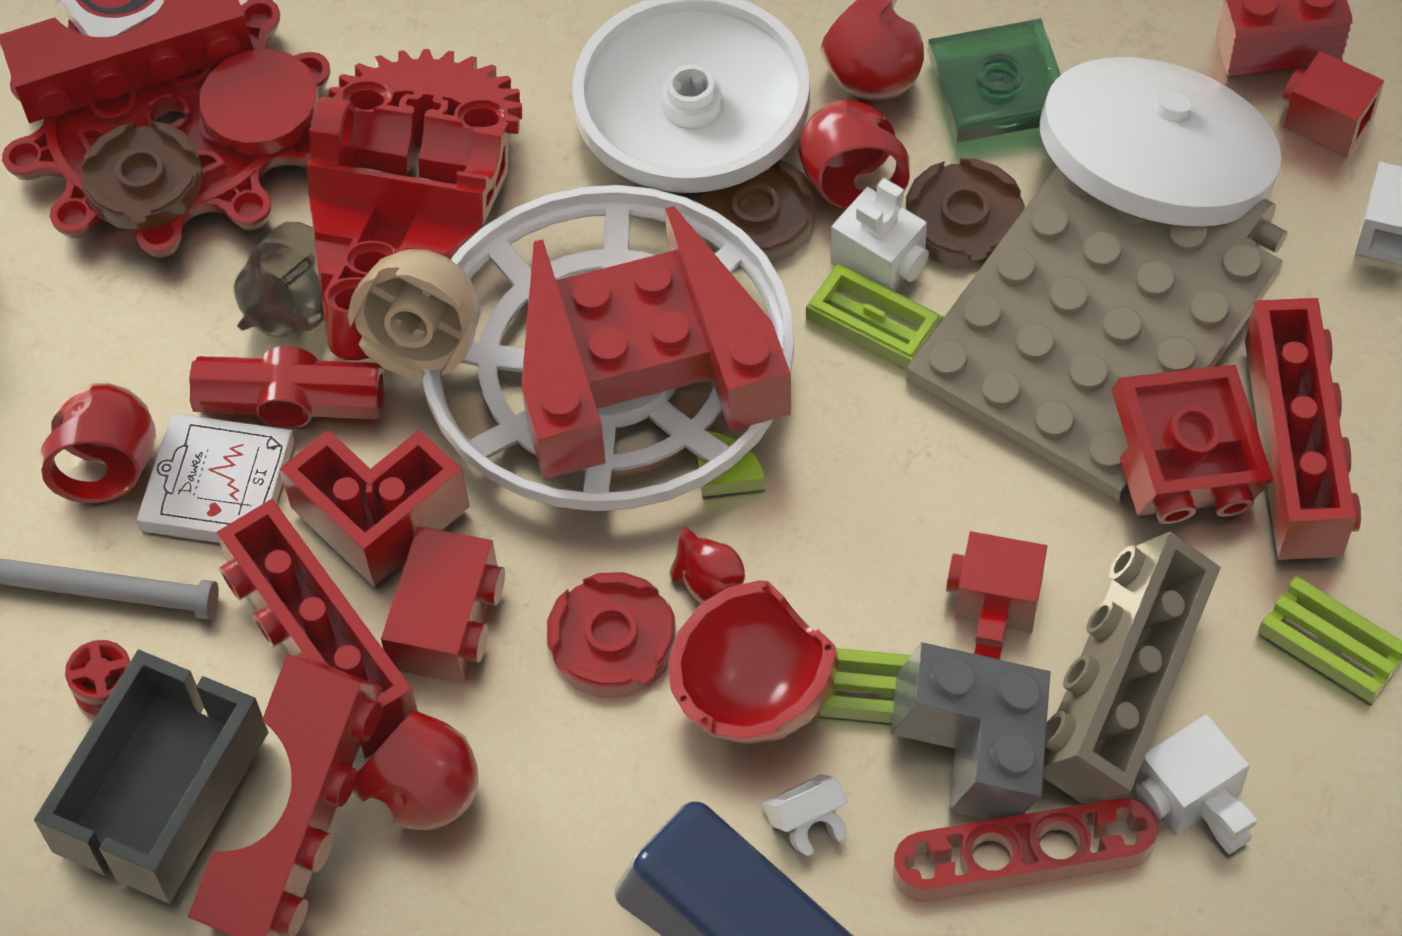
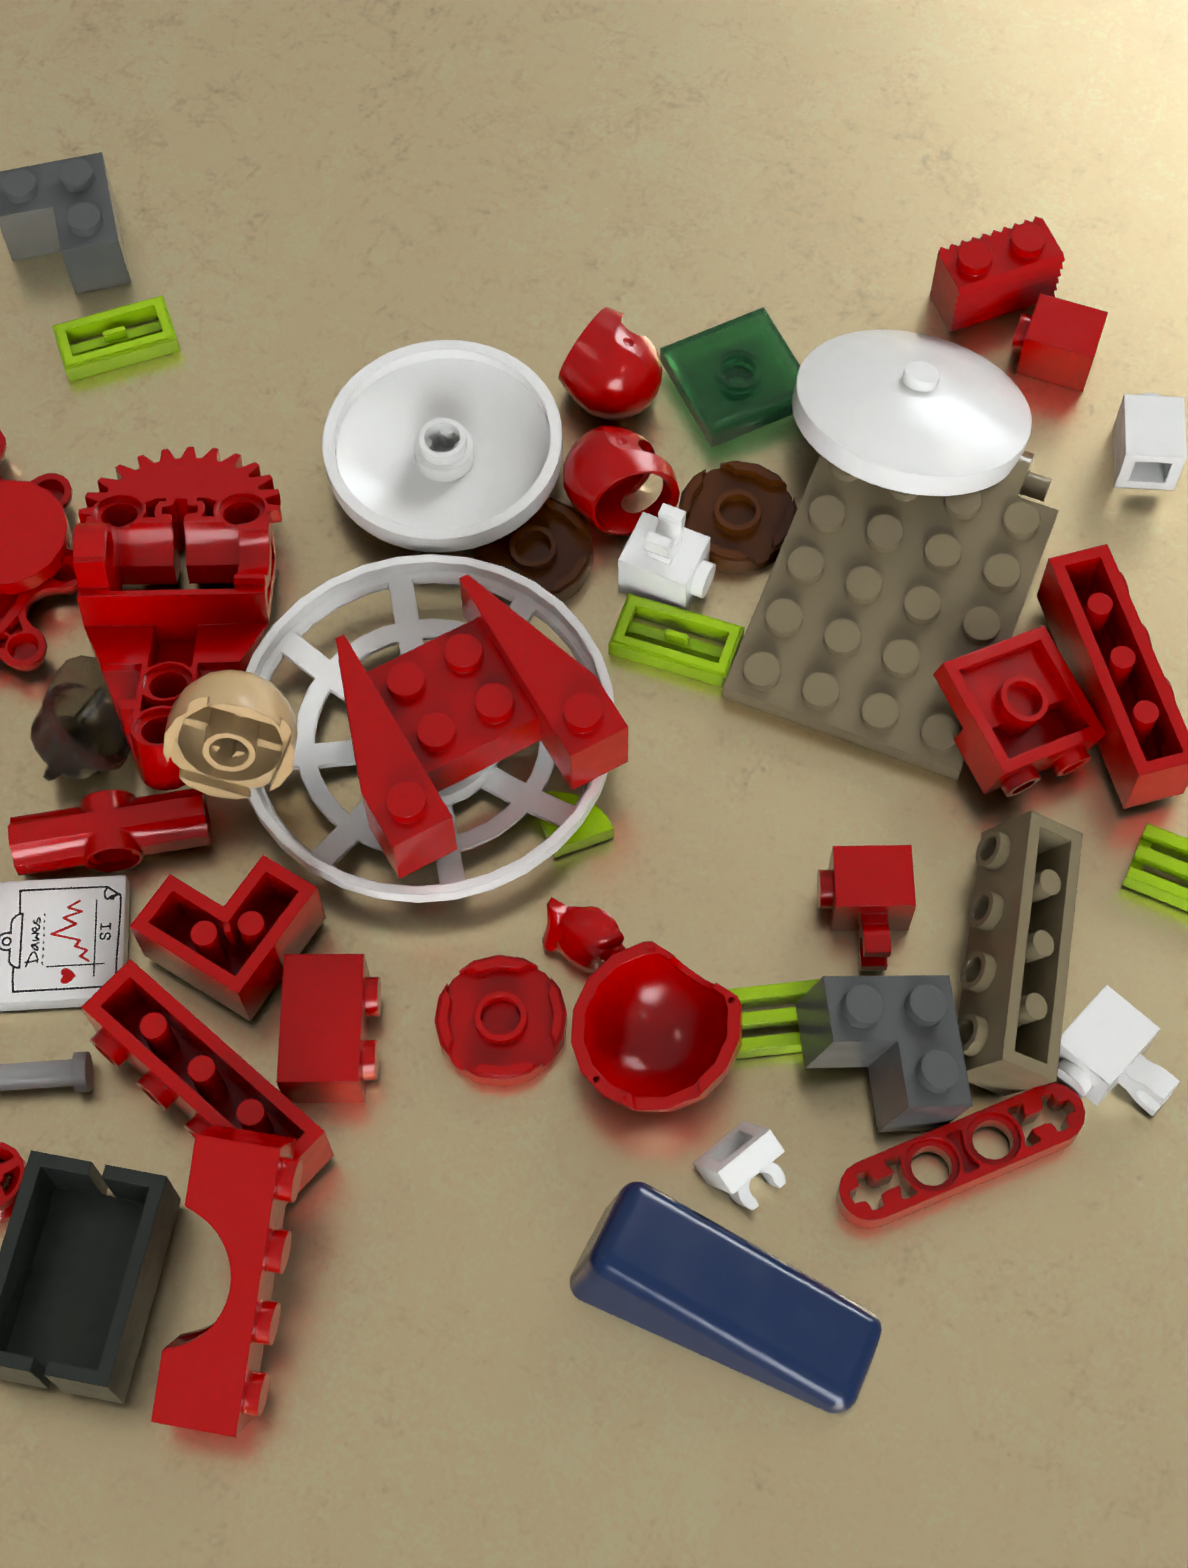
camera: 15 degrees left, 5 degrees up
red helmet [352,710,478,831] -> none

